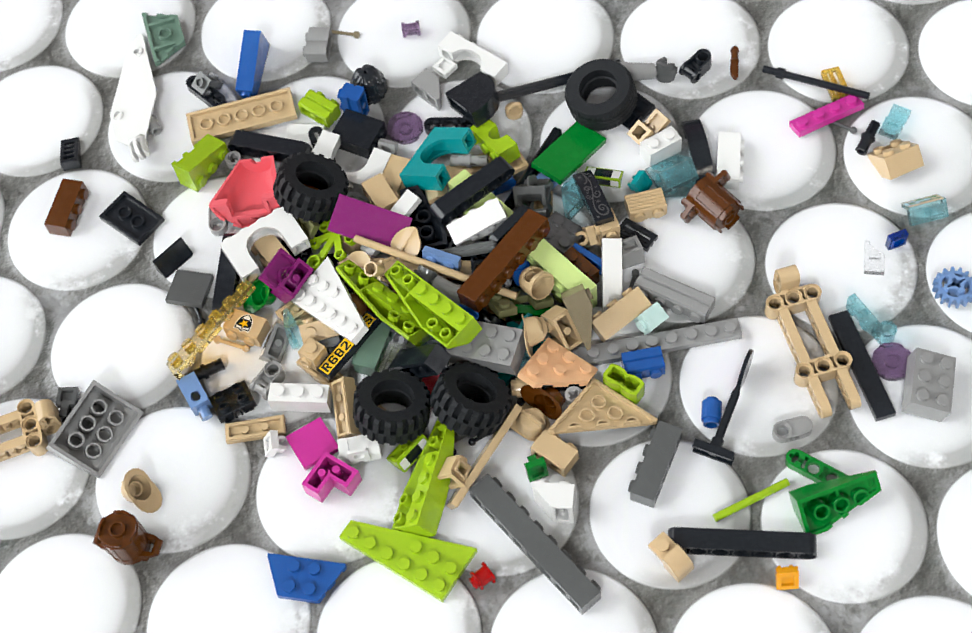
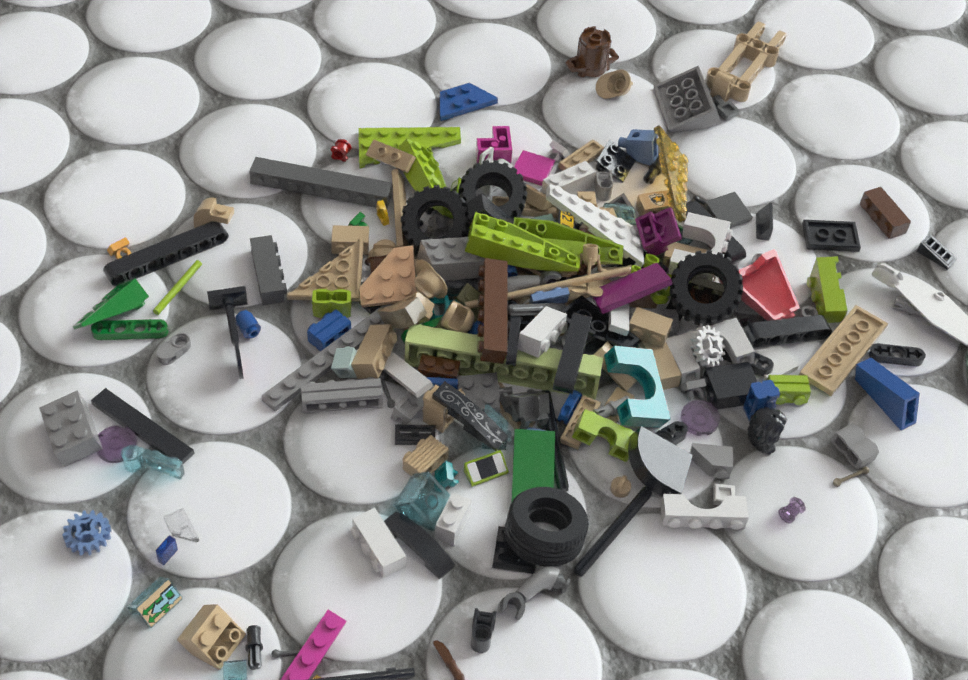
camera: 130 degrees right, 10 degrees down
dark grey bracket [191,71,224,95] -> none
tan window [437,455,472,489] -> none
white slope [532,480,576,523] -> none
tan brick [627,108,671,145] -> none
reddish brown container [680,170,744,233] -> none
tan beam [764,264,861,419] -> none
none -> tan plate [366,140,416,173]
none -> yellow tile [376,200,389,226]
none -> white gear [690,325,725,368]

